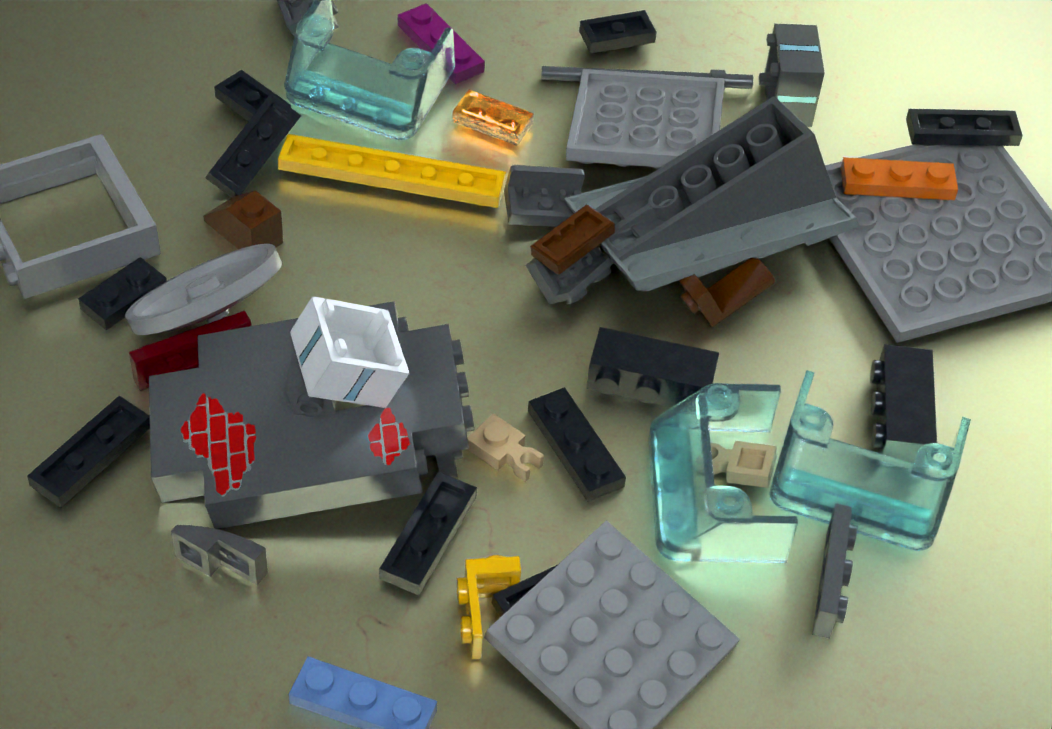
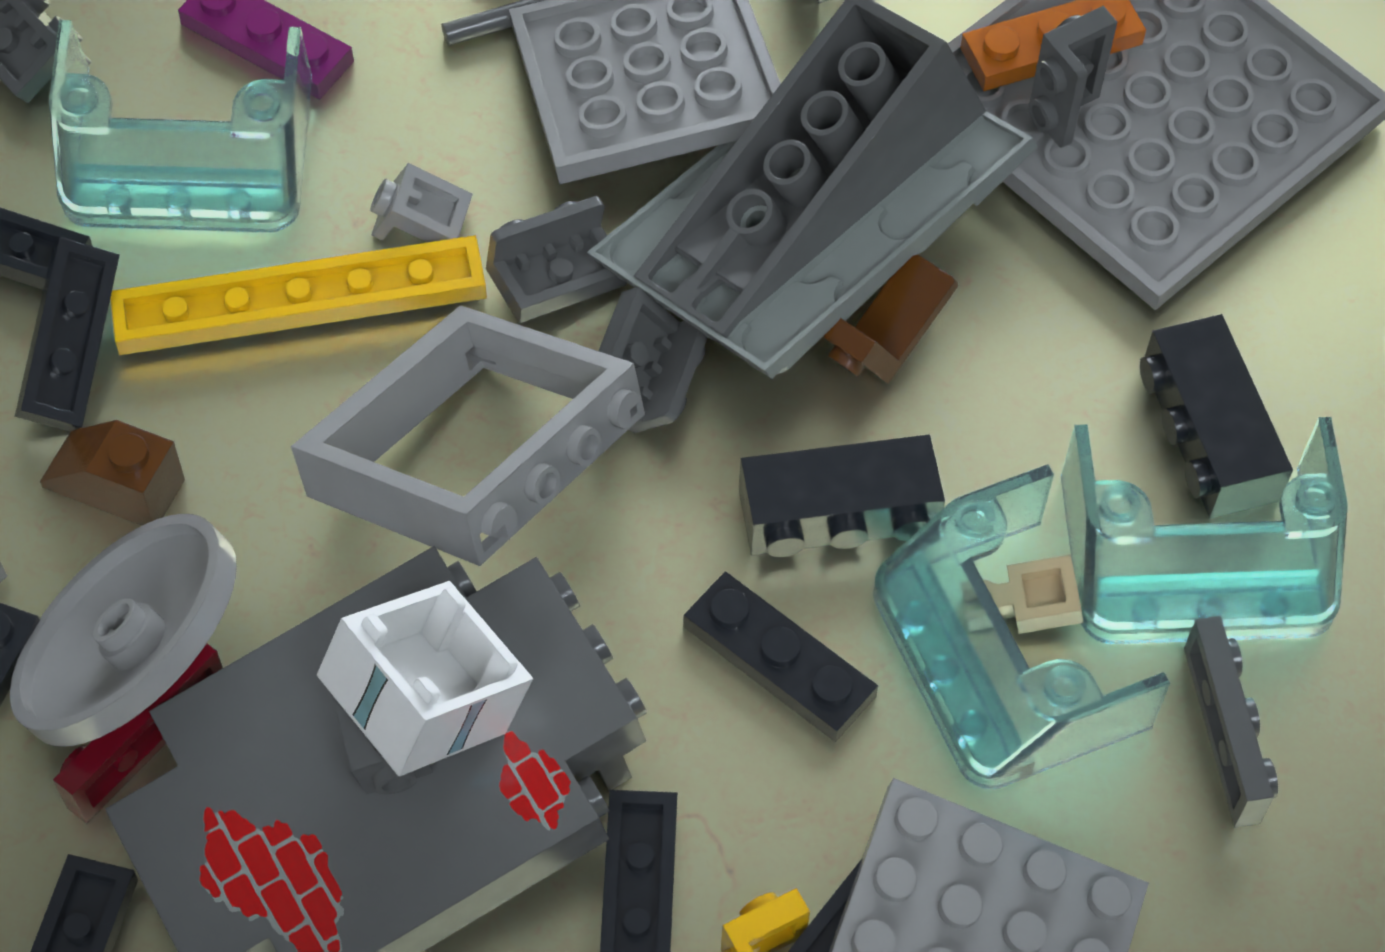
camera: 20 degrees left, 10 degrees up
clear orange plate [452,90,534,146] -> none
tan plate [467,414,544,482] -> none
reddish brown plate [530,204,615,275] -> none
none -> light grey window [291,305,645,566]
none -> light grey bracket [370,163,473,242]
none -> dark grey bracket [1028,5,1117,148]

